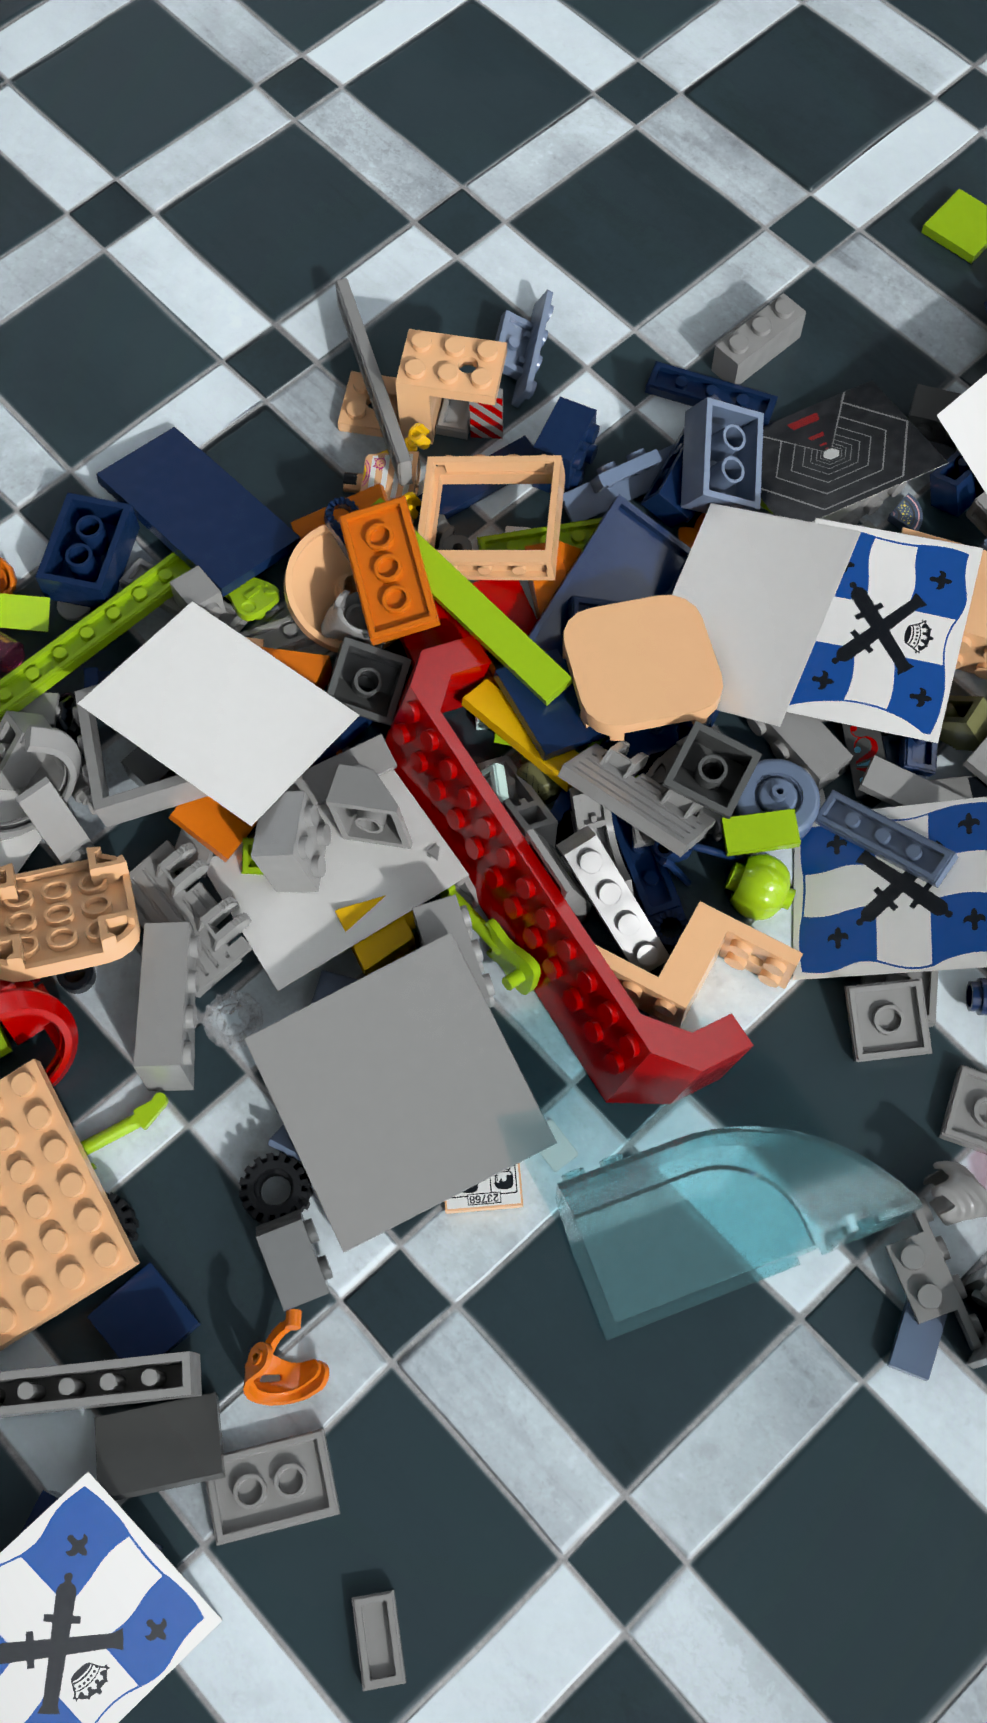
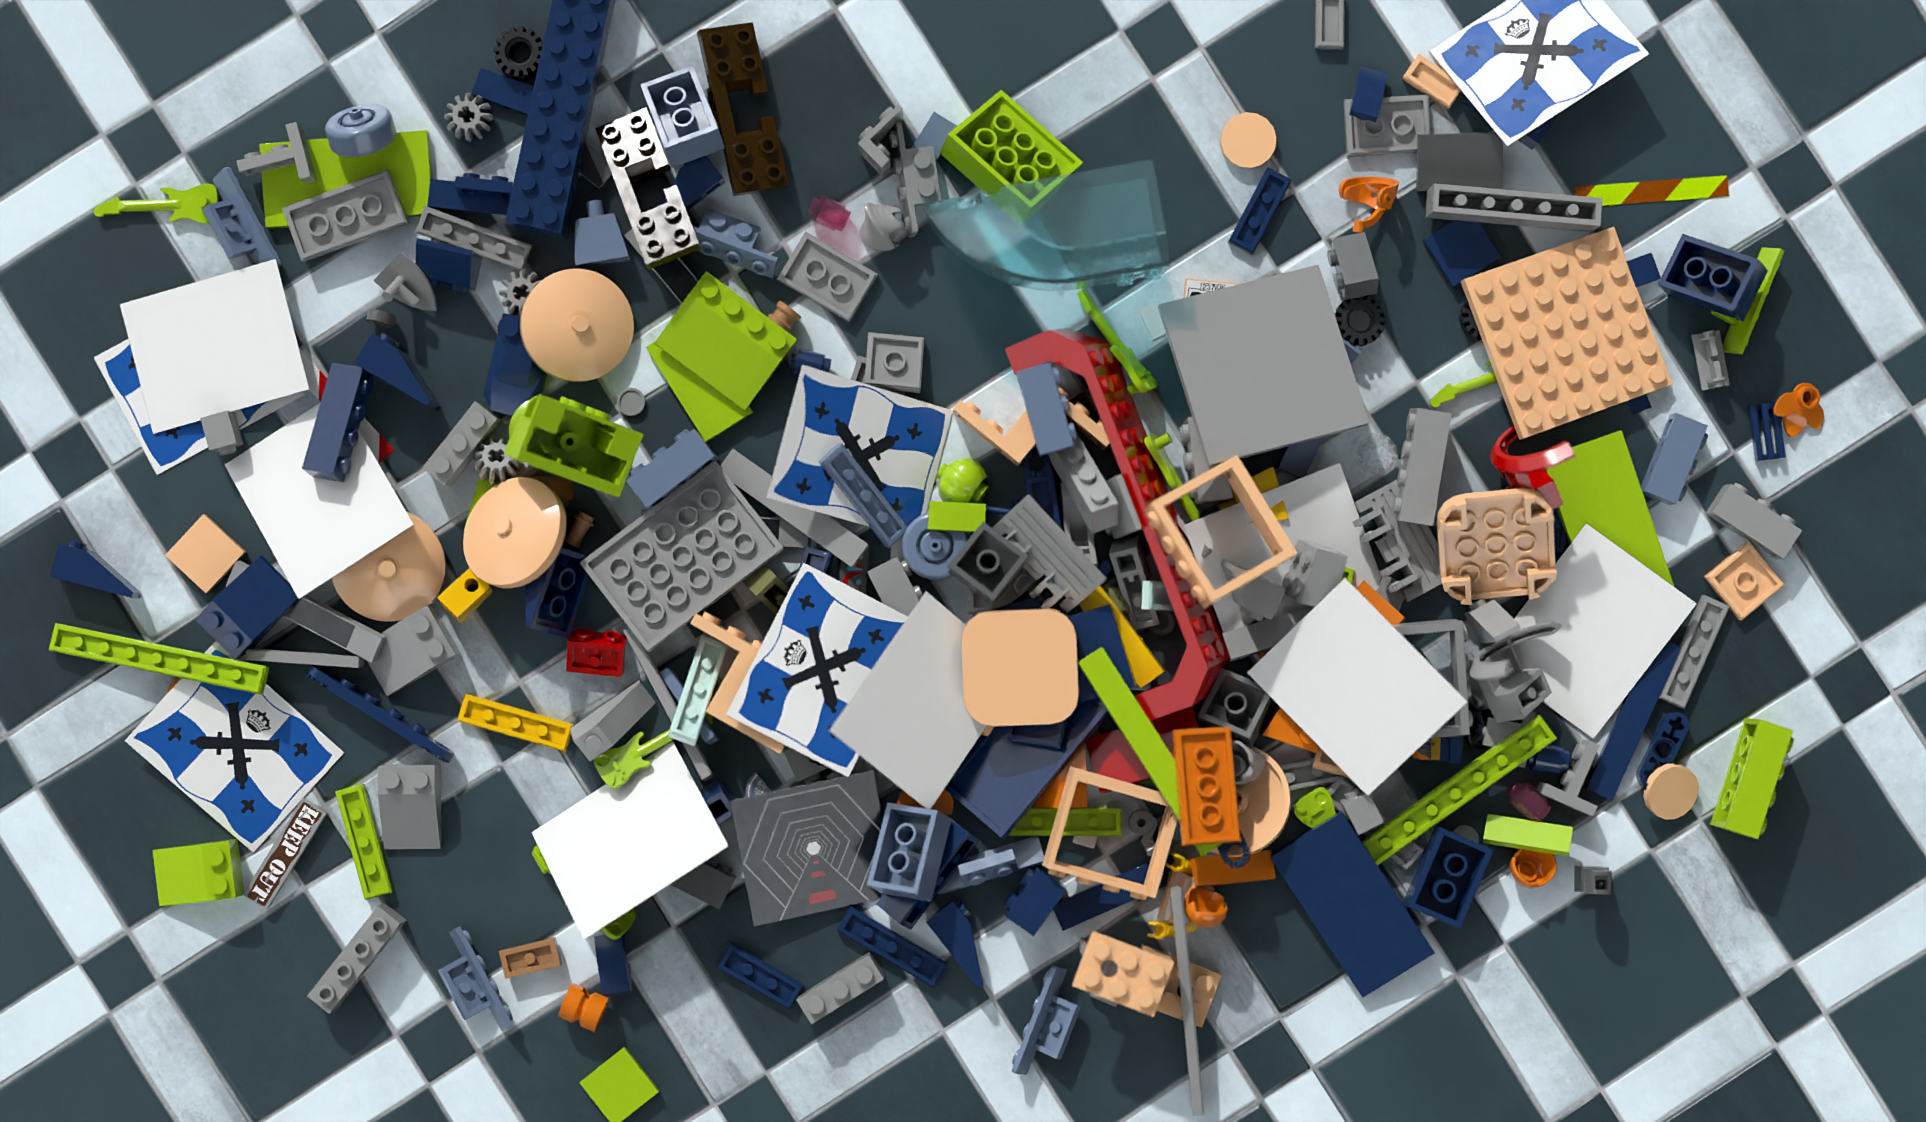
camera: 170 degrees left, 20 degrees up
none -> dark blue tile [716,942,804,1010]
none -> dark blue slope [926,899,983,989]
none -> lime slope [940,90,1083,226]
none -> sand blue brick [1016,362,1077,457]
none -> lime piece [1077,289,1157,396]
none -> light nougat window [1145,455,1297,608]
none -> orange hair [1184,887,1228,928]
none -> light nougat tile [1220,112,1276,169]
none -> dark blue tile [1228,167,1292,255]
none -> dark blue slope [1349,66,1388,122]
none -> light nougat tile [1402,54,1461,110]

